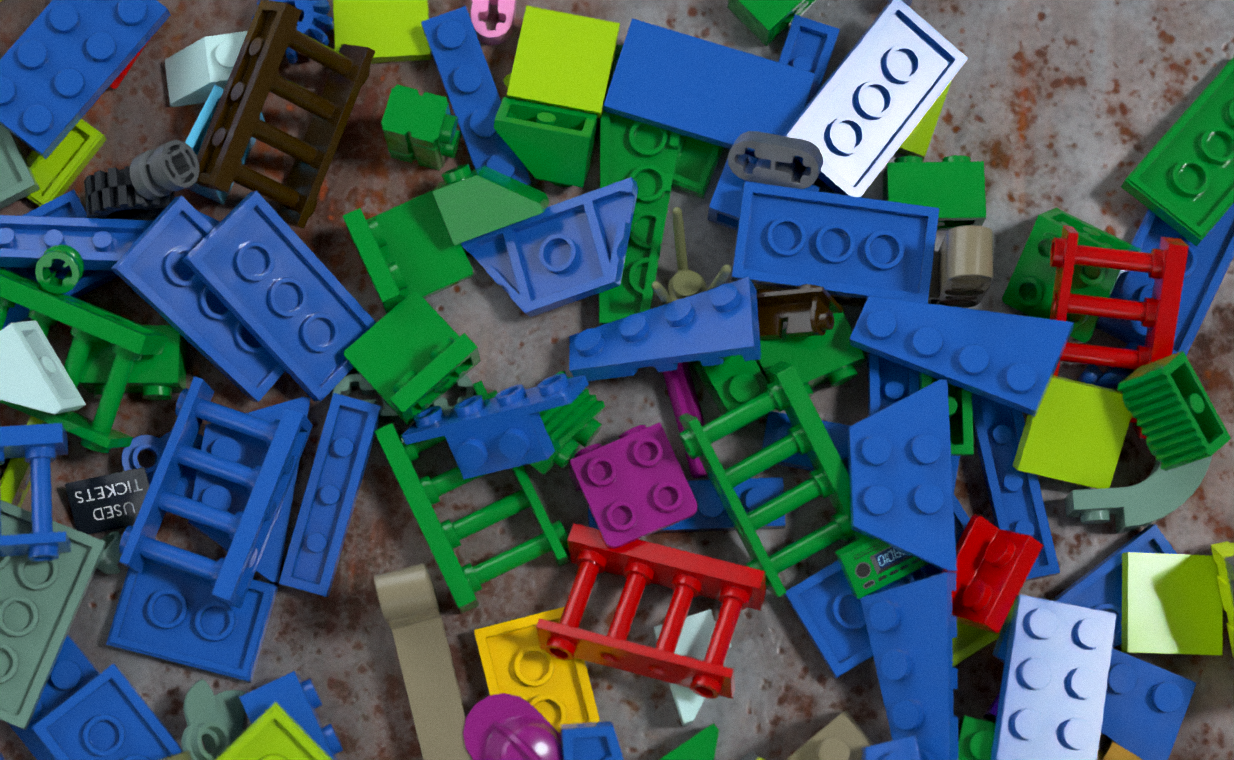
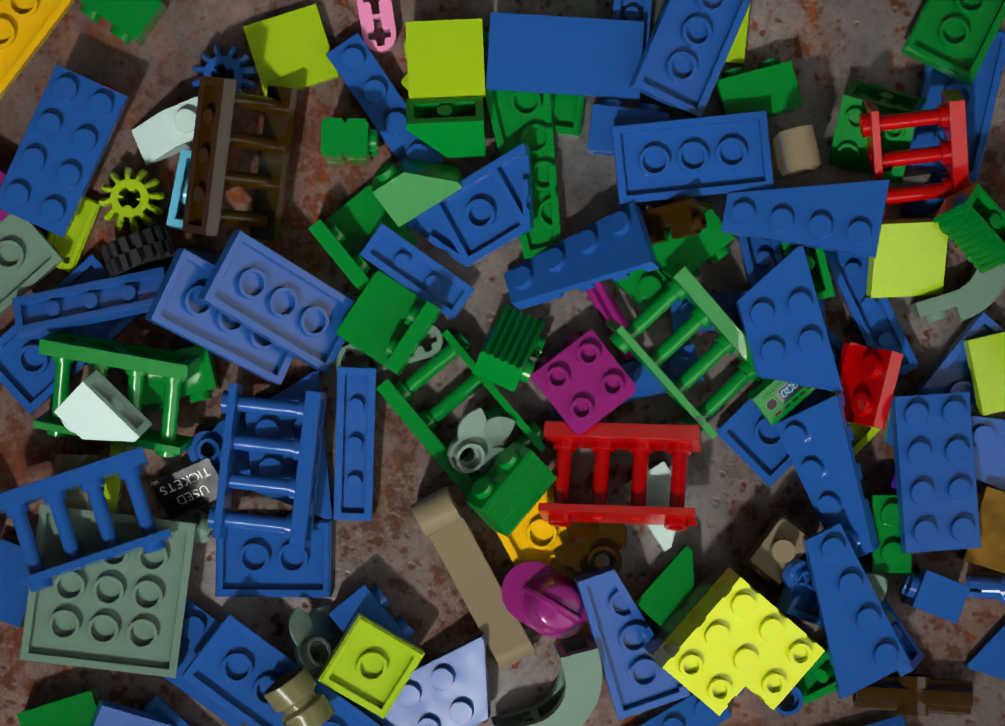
camera: 10 degrees left, 10 degrees up
green bush [35,244,84,294] -> none
dark grey wheel [130,140,200,200] -> none
blue bracket [402,374,589,479] -> none
olive plant [651,207,732,305] -> none
flat silver beam [728,131,823,189] -> none
none -> lime gear [99,167,165,232]
none -> blue plate [358,222,475,320]
none -> sand green plate [447,407,515,475]
none -> green brick [465,443,557,537]
none -> dark brown plate [554,522,627,574]

